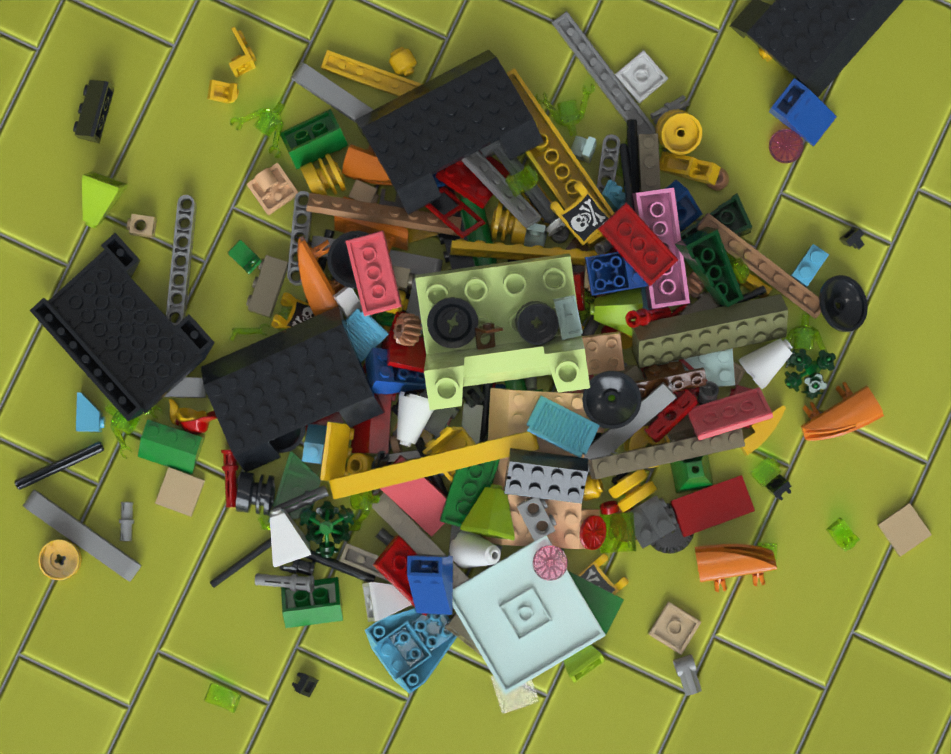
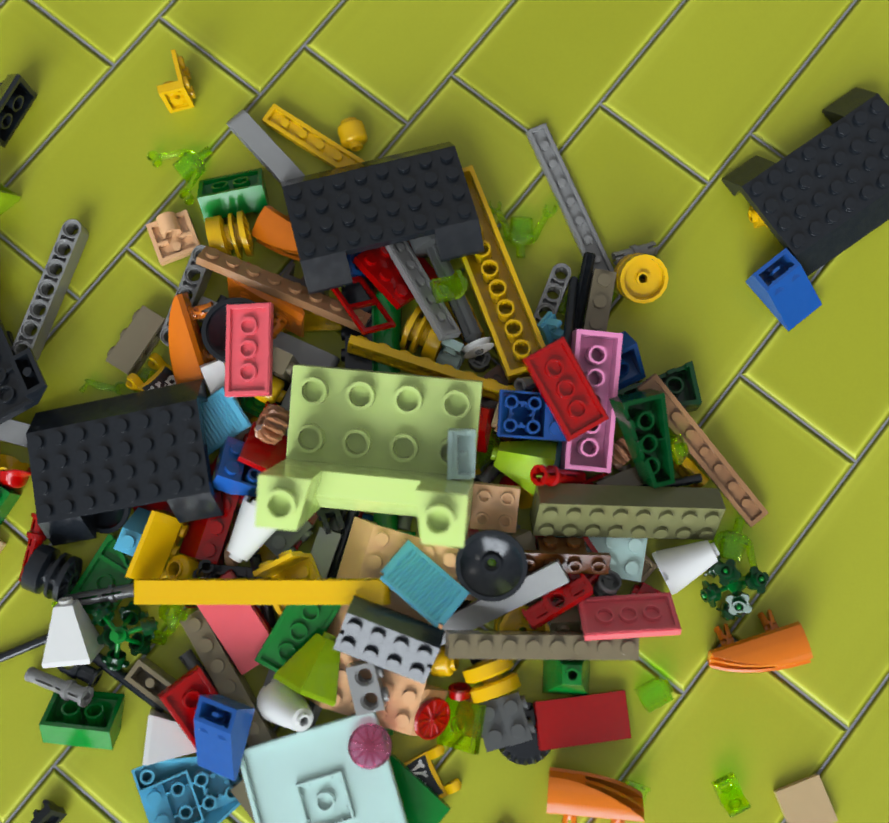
camera: 15 degrees right, 5 degrees down
tan brick [127,214,157,238] -> none
yellow bracket [207,80,239,104] -> none
green bracket [228,240,262,274] -> none
tan brick [348,179,380,203] -> none
black gear [427,297,478,348] -> none
reddish brown bracket [475,322,503,350] -> none
black wheel [515,301,559,345] -> none
flag [550,181,609,246] -> none
light aqua plate [571,136,597,164] -> none
white tile [615,50,668,104] -> none
yellow slope [659,151,721,185] -> none
nougat plate [706,168,729,191] -> none
yellow slope [740,405,786,456] -> none
black tile [765,474,792,501] -> none
clear pink wheel [769,129,803,163] -> none
medium azure brick [790,244,829,287] -> none
black dish [819,275,868,332] -> none
black tile [839,227,865,250] -> none

